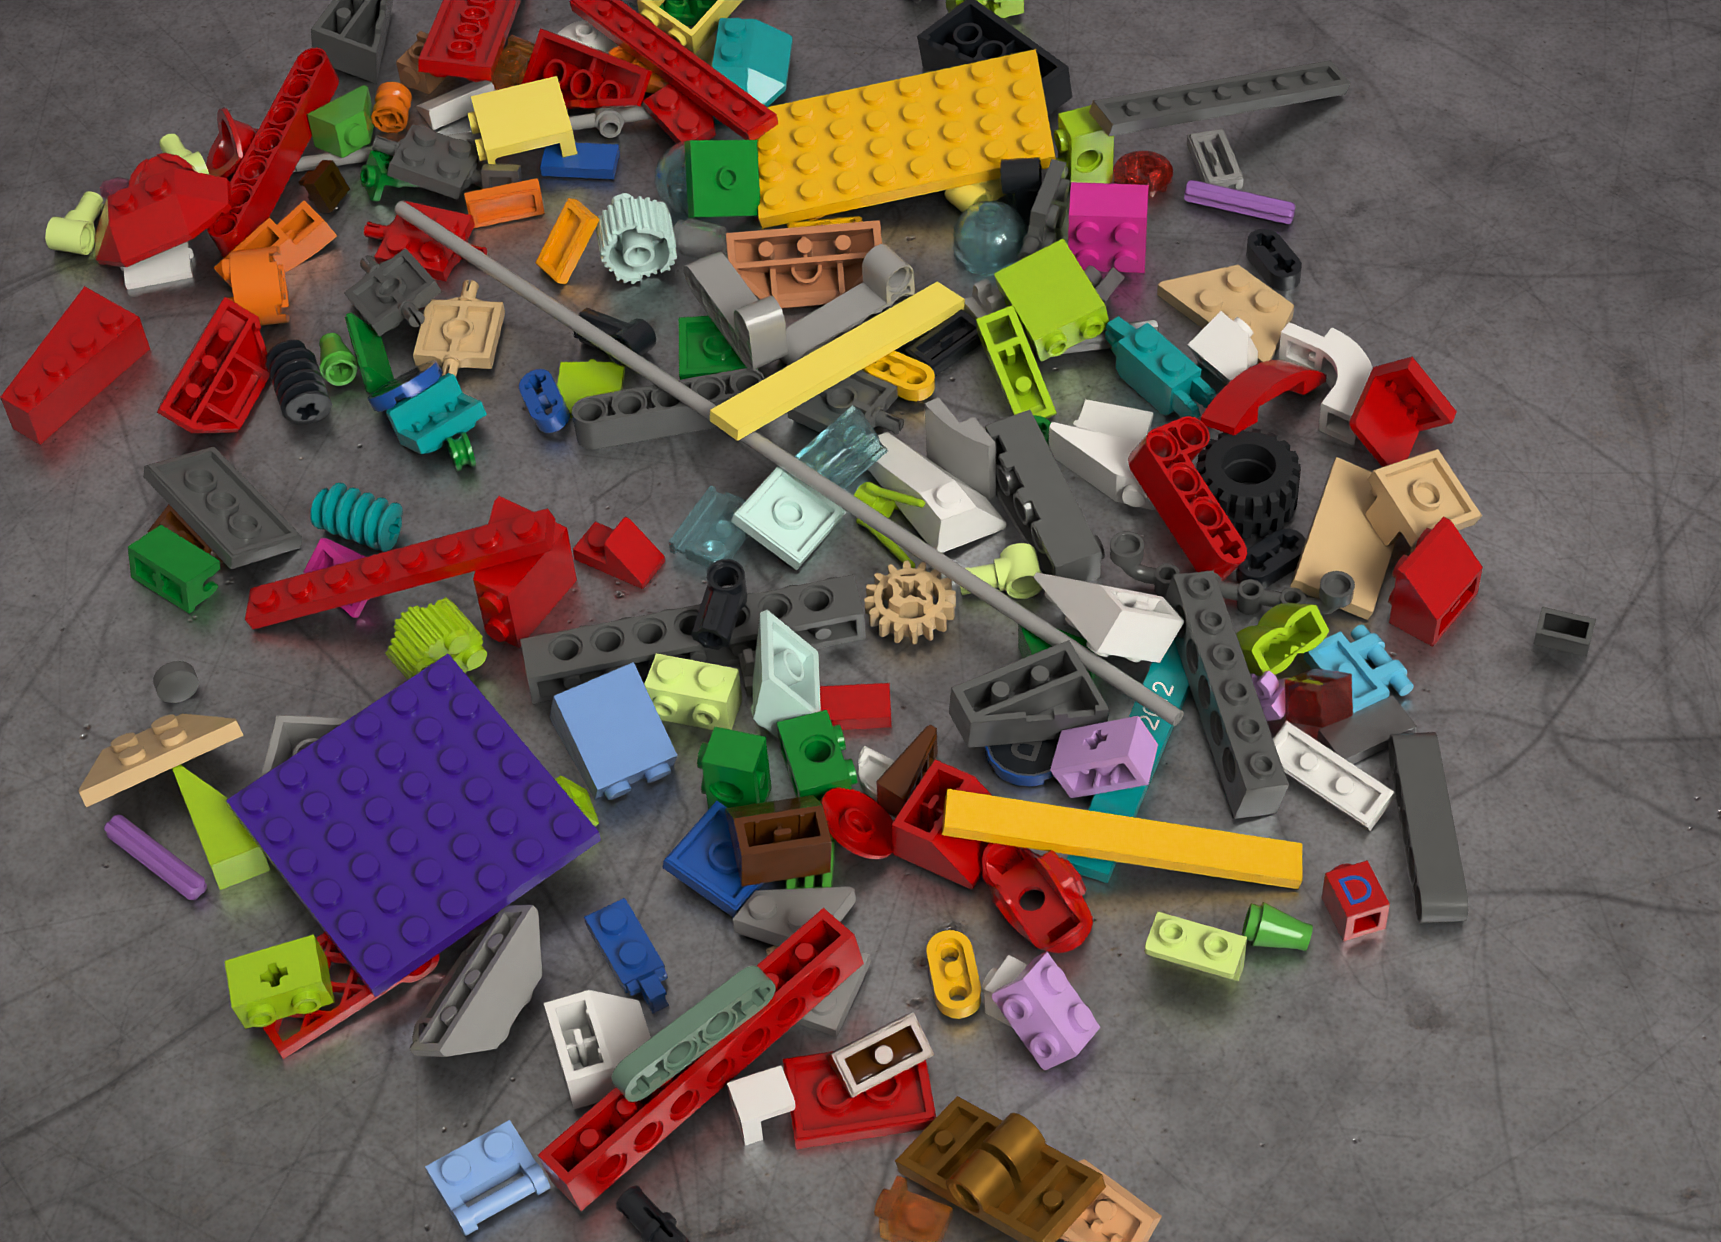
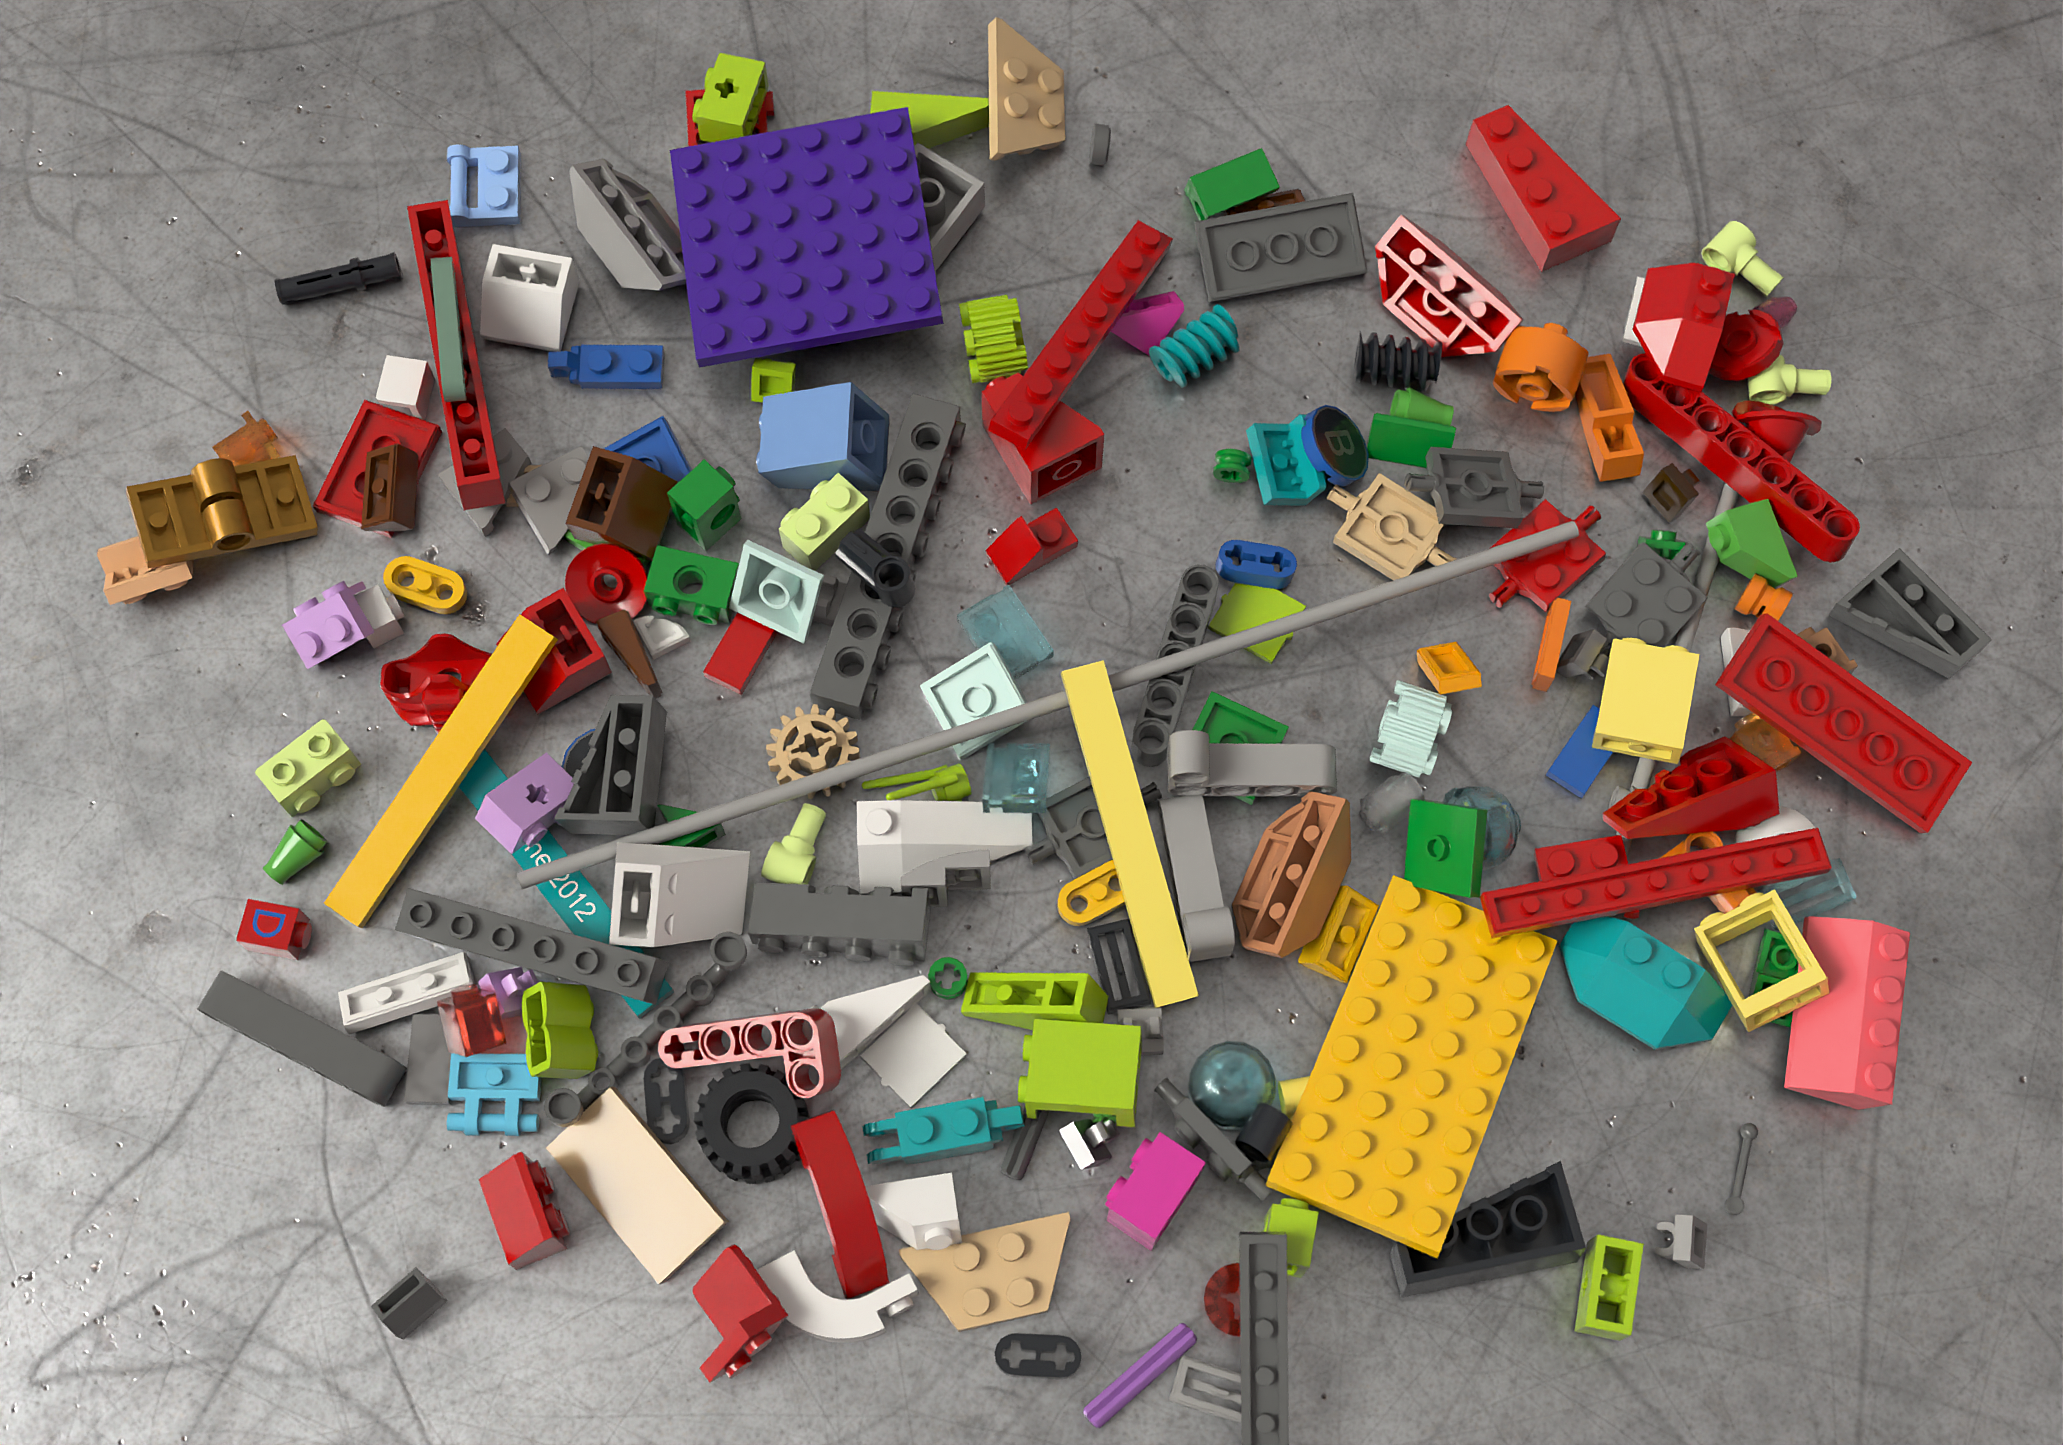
camera: 115 degrees right, 20 degrees up
medium lavender axle [104,815,207,900] -> none
black piece [574,308,656,367] -> none
tan panel [1365,449,1482,553] -> none

